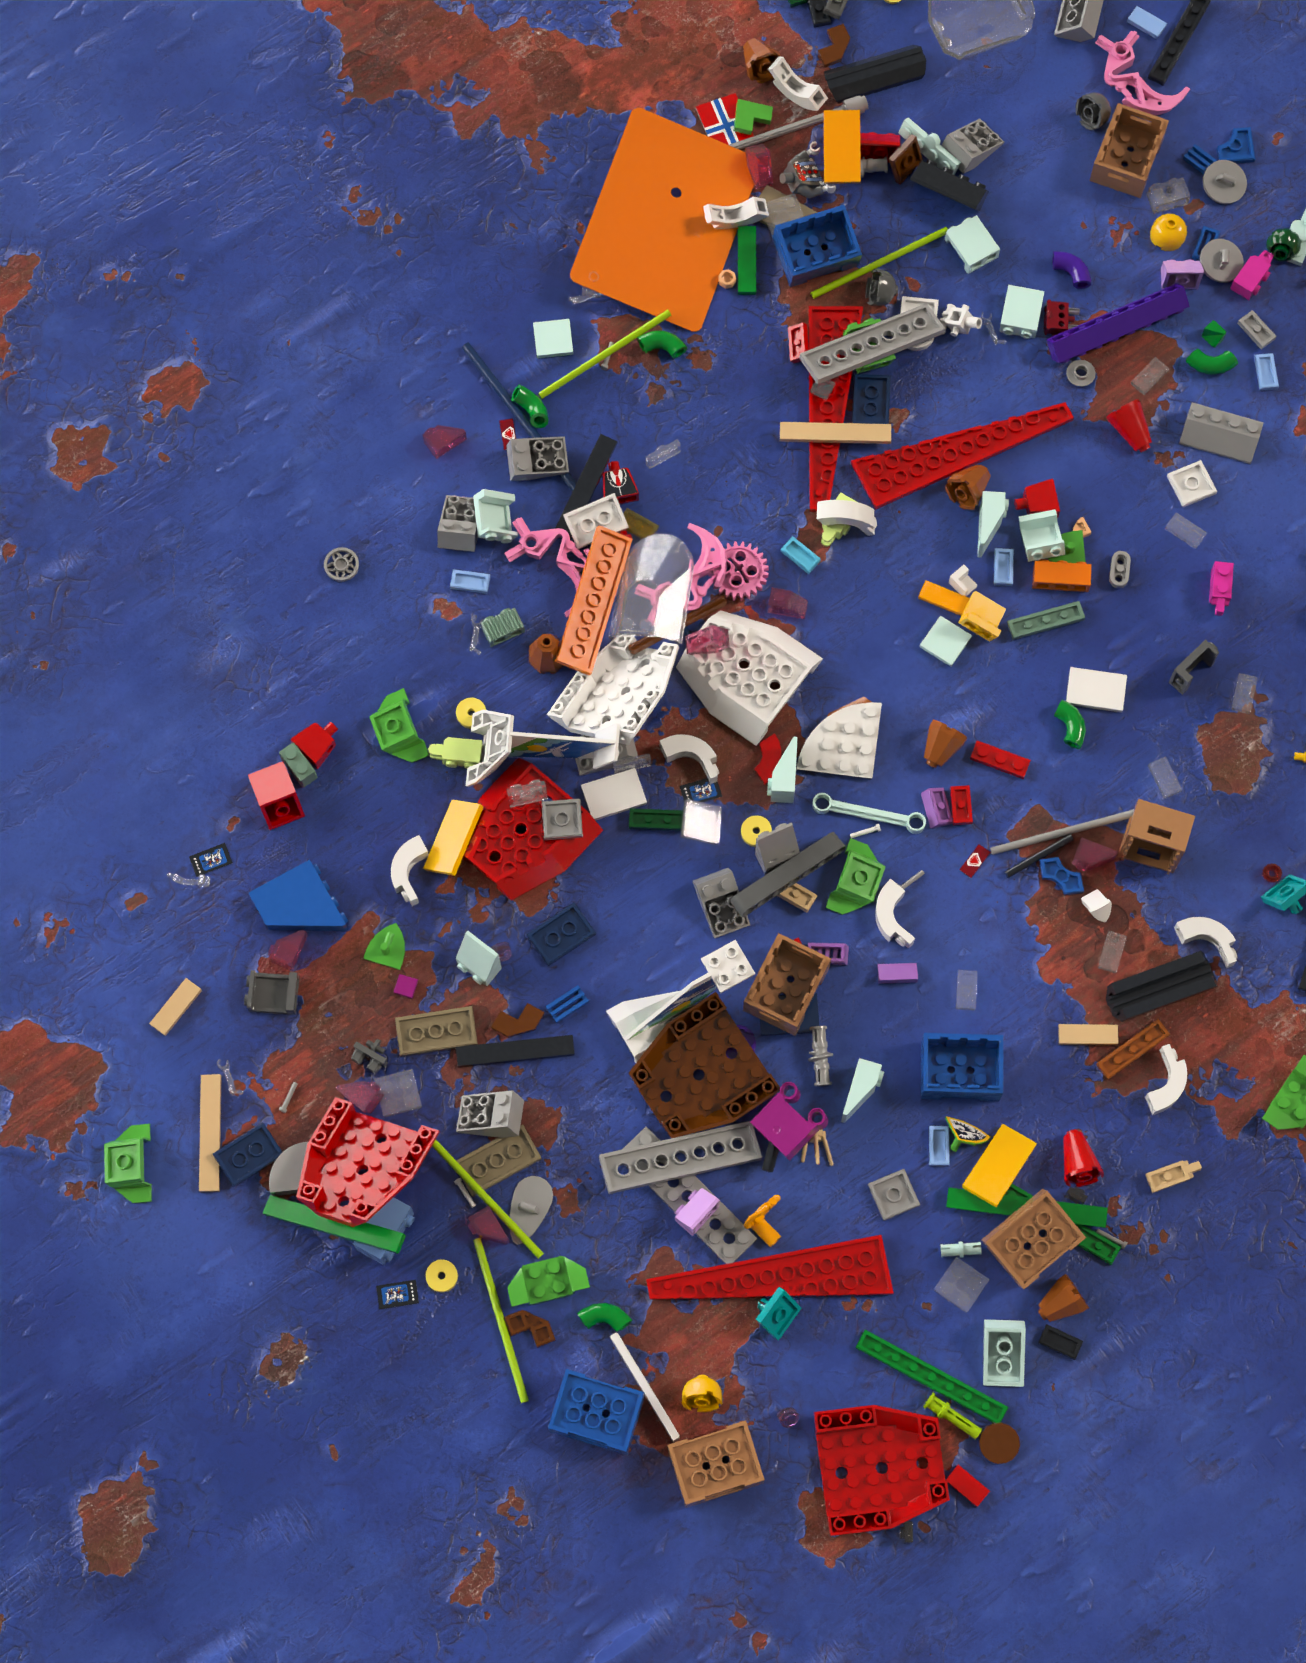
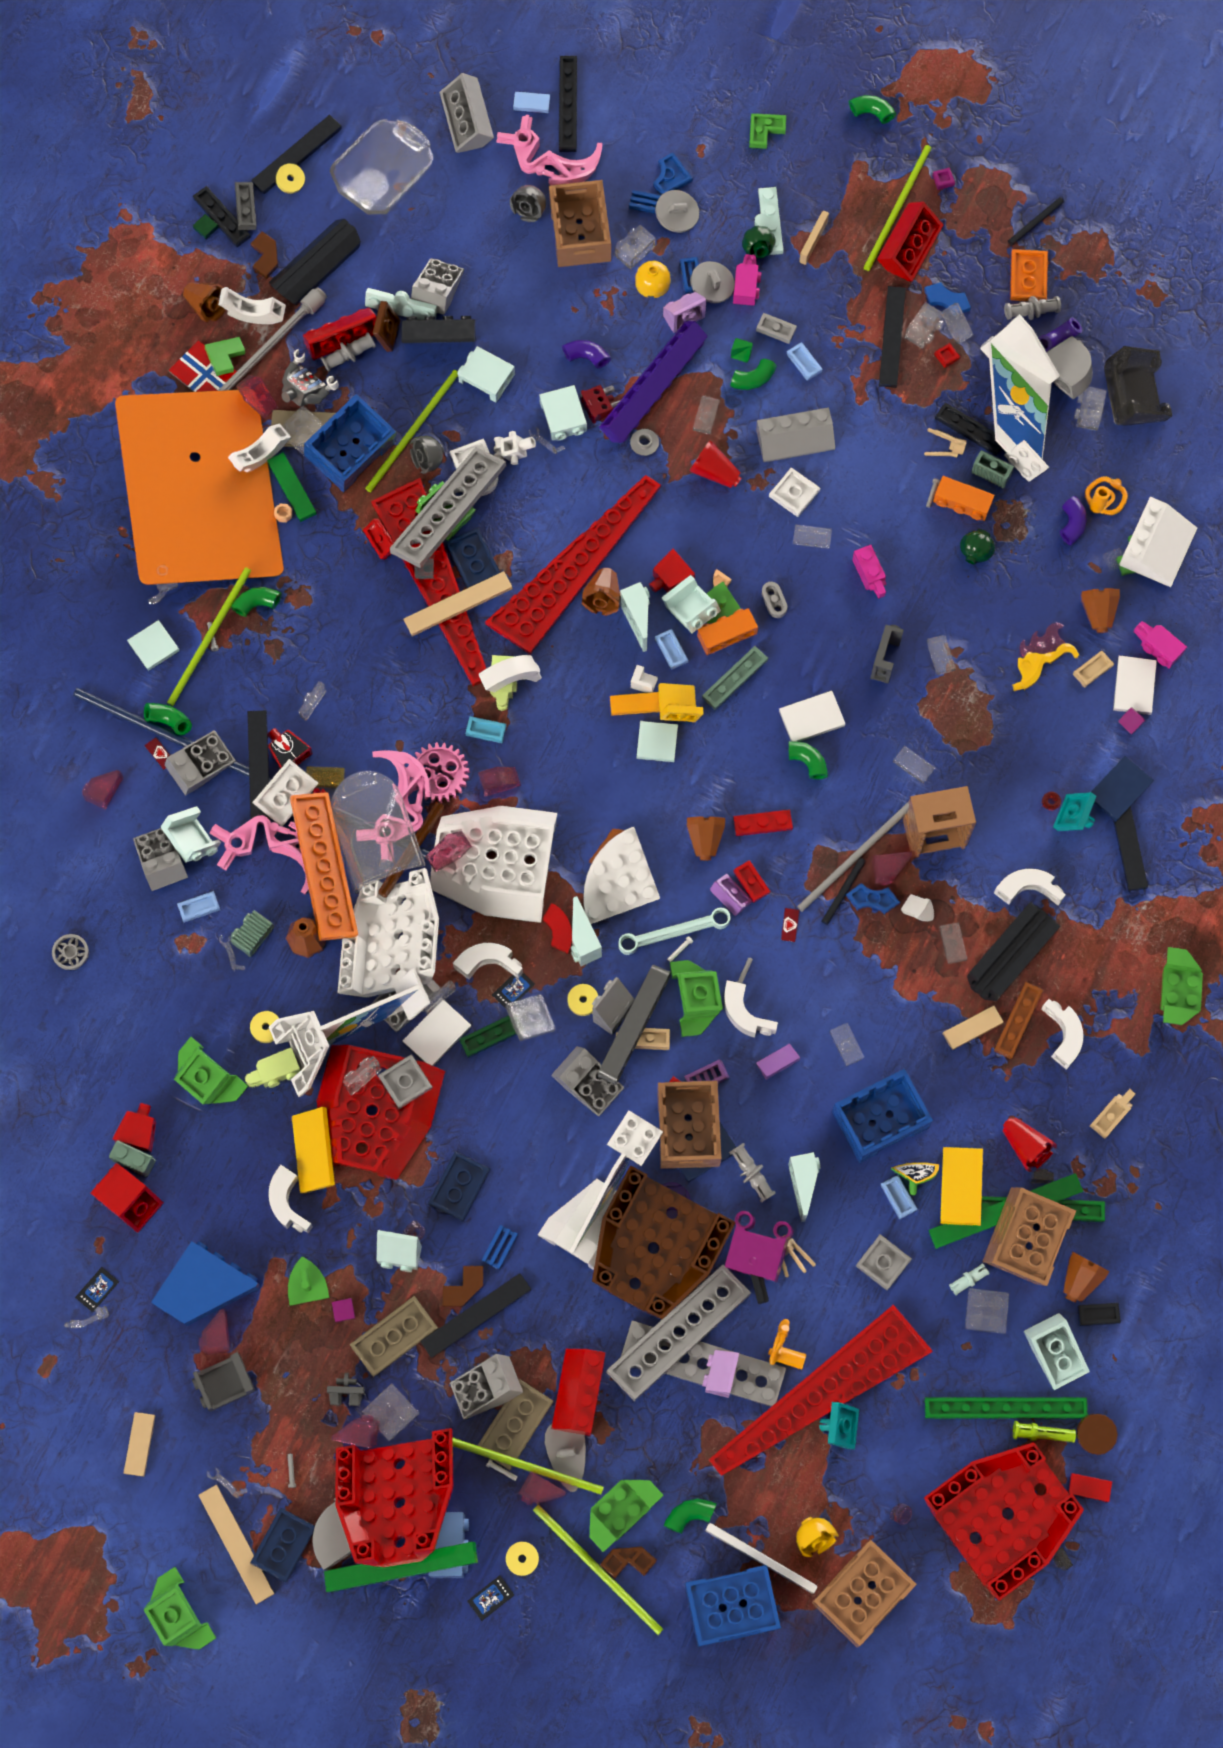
camera: 30 degrees left, 0 degrees up
light orange tile [824,110,861,184] -> none
light grey piece [1096,1229,1128,1249] -> none
none -> red slope [551,1349,605,1436]

